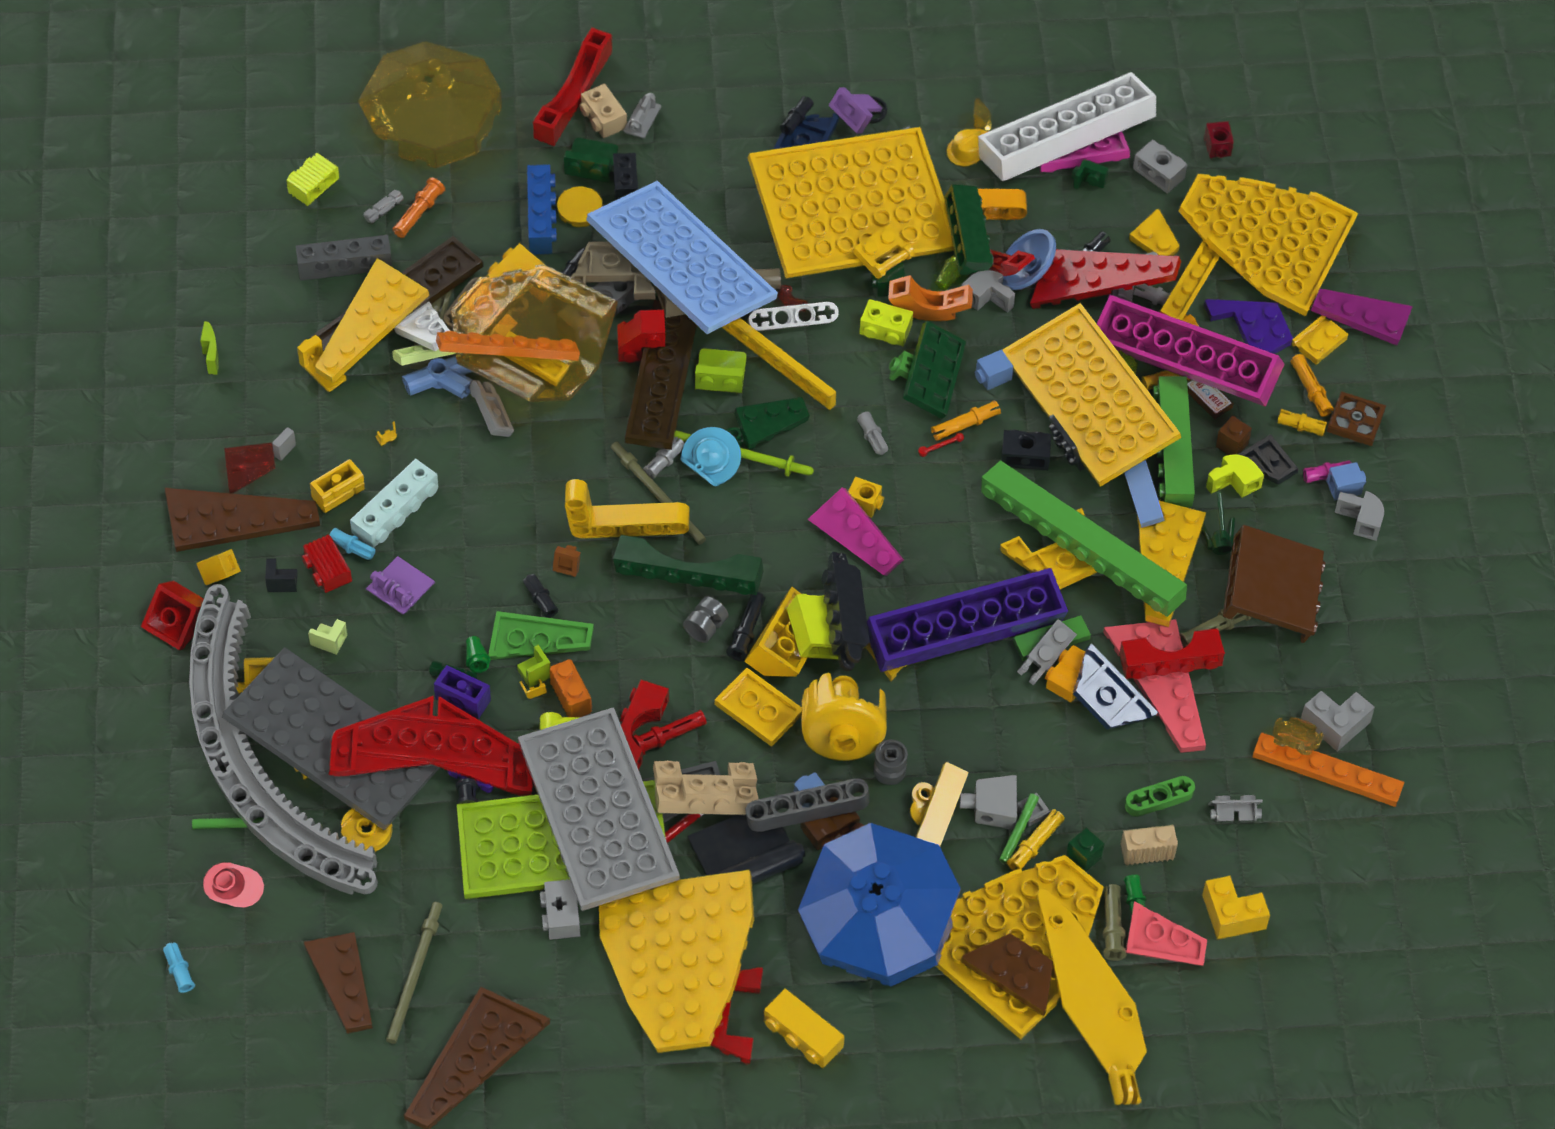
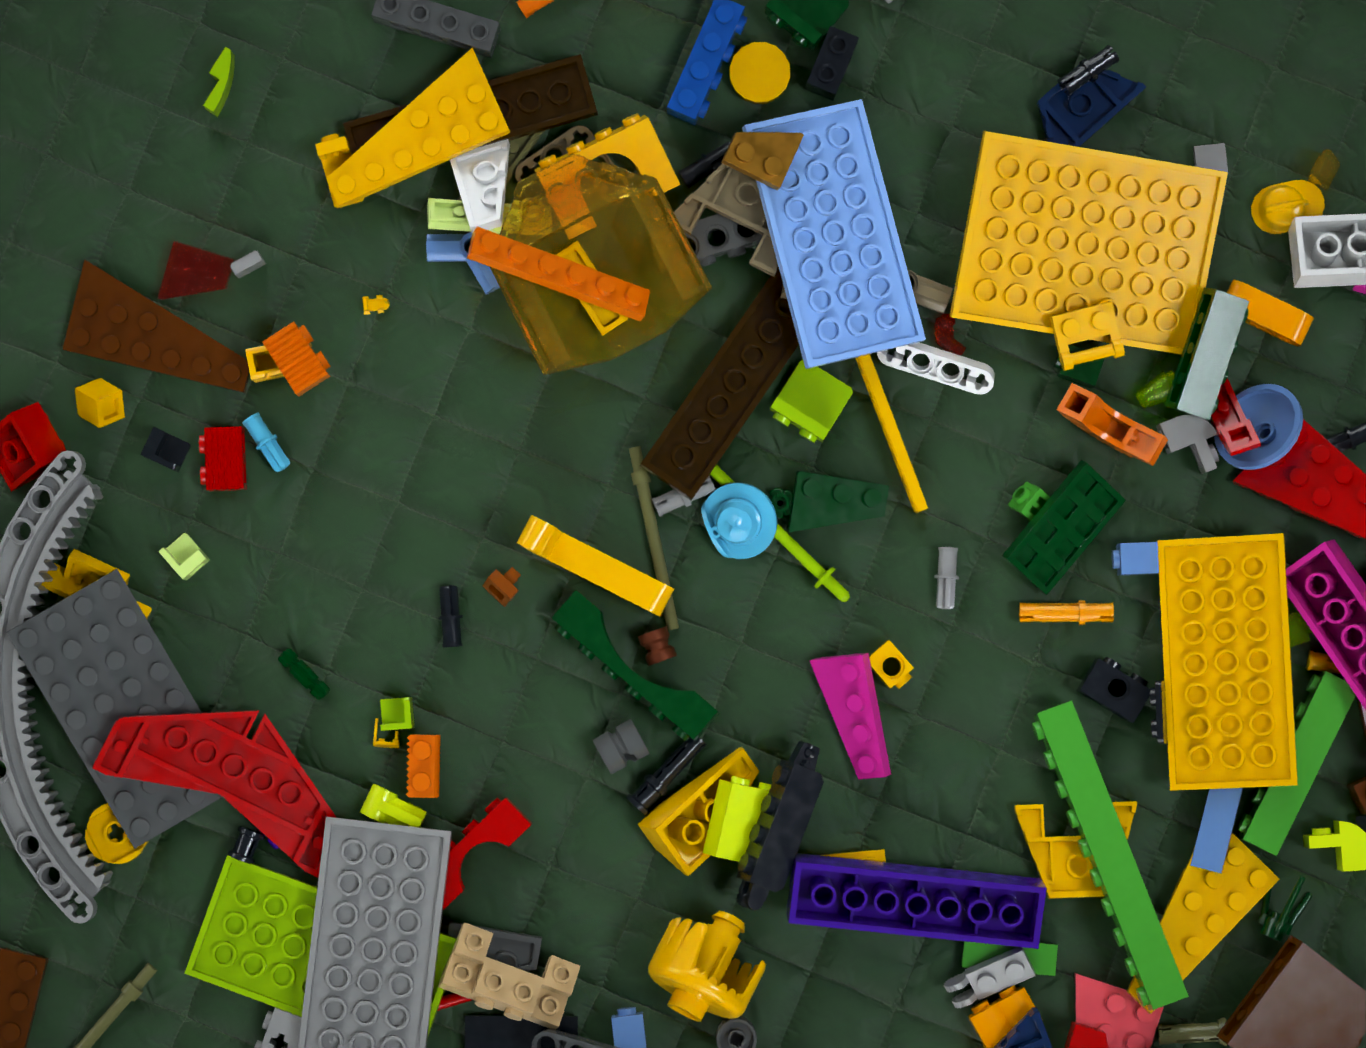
camera: 25 degrees right, 30 degrees up
light aqua brick [350,459,438,548] -> none
medium lavender hinge [366,556,435,615] -> none
dark purple brick [434,665,491,719] -> none
green cone [466,636,490,673] -> none
light grey hinge [469,380,514,437] -> none
bright green wing [488,611,594,660] -> none
red brick [617,310,665,362] -> none
red pin [632,710,707,755] -> none
yellow plate [715,668,802,747] -> none
medium lavender piece [829,87,887,133] -> none
neon yellow brick [859,299,913,347] -> none
red hinge [918,433,964,457] -> none
none -> orange brick [262,321,331,397]
none -> copper wheel [638,626,677,666]
none -> pearl gold wing [721,132,804,190]

